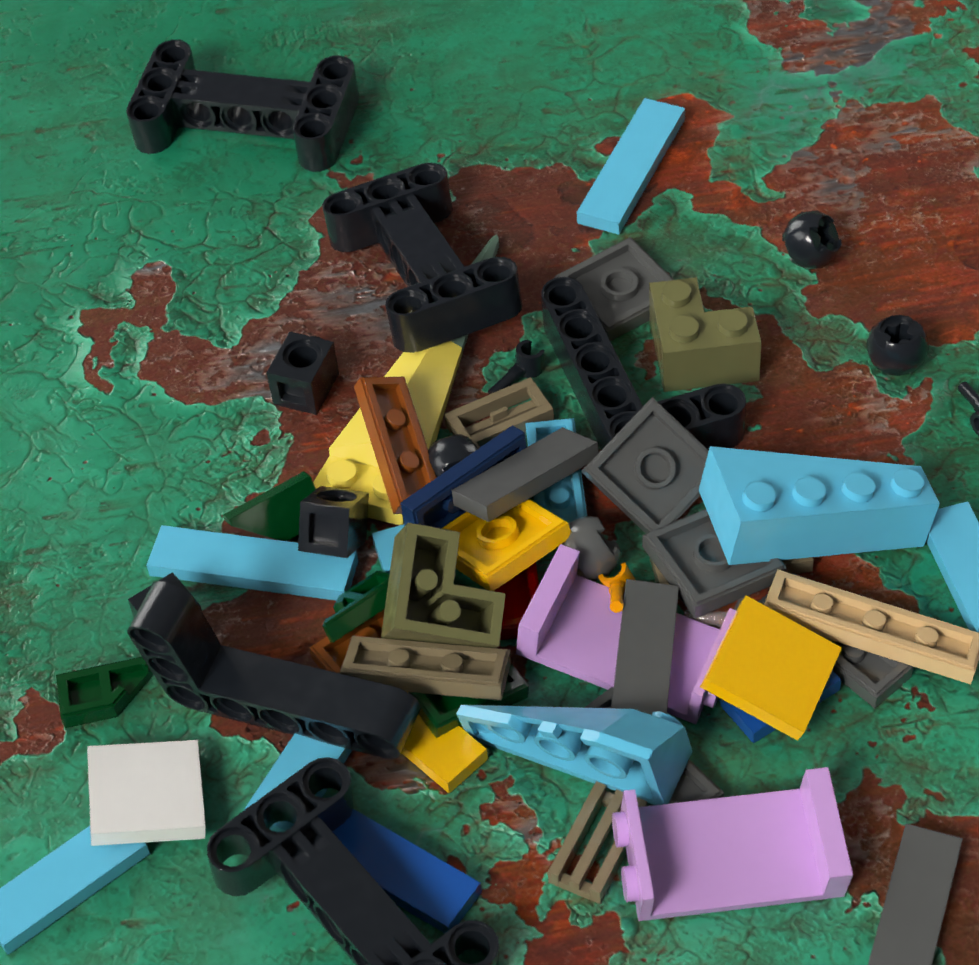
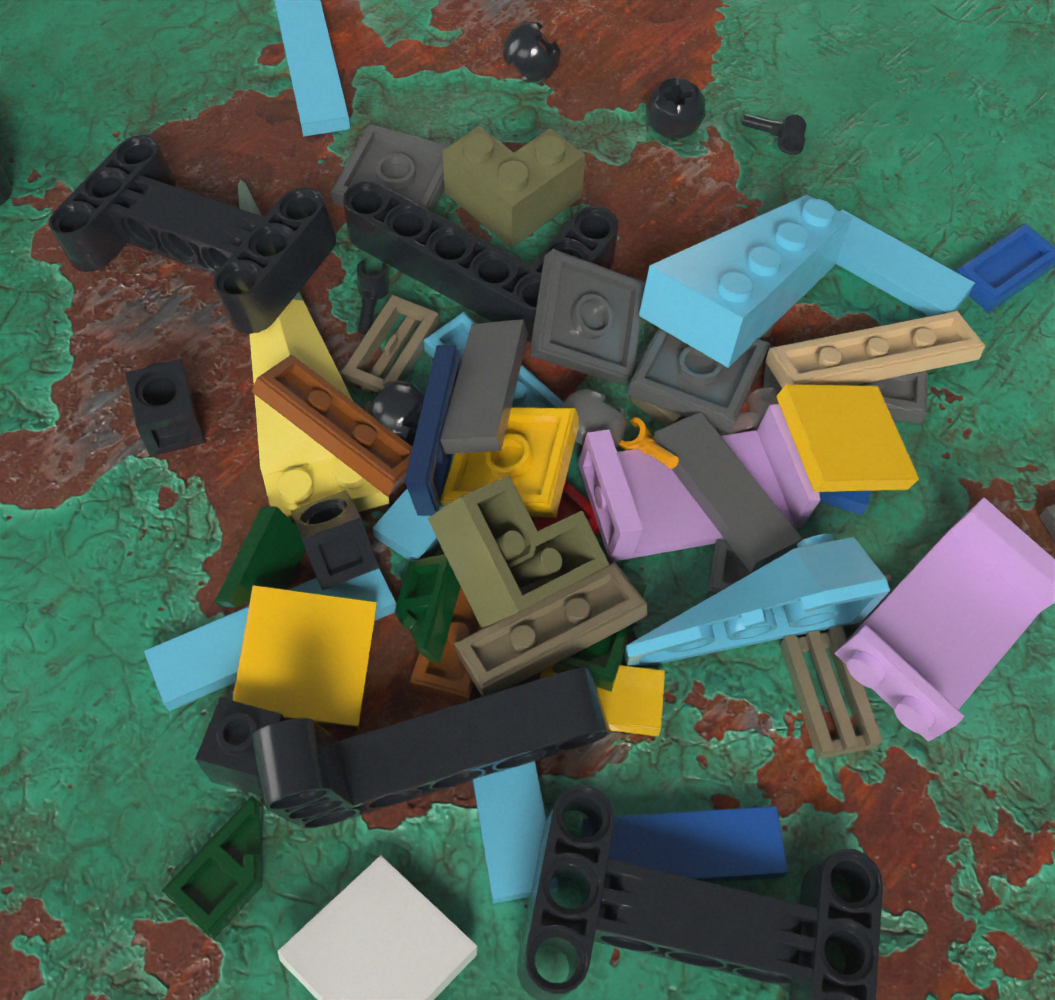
camera: 45 degrees left, 10 degrees up
none -> yellow tile [232,586,377,728]

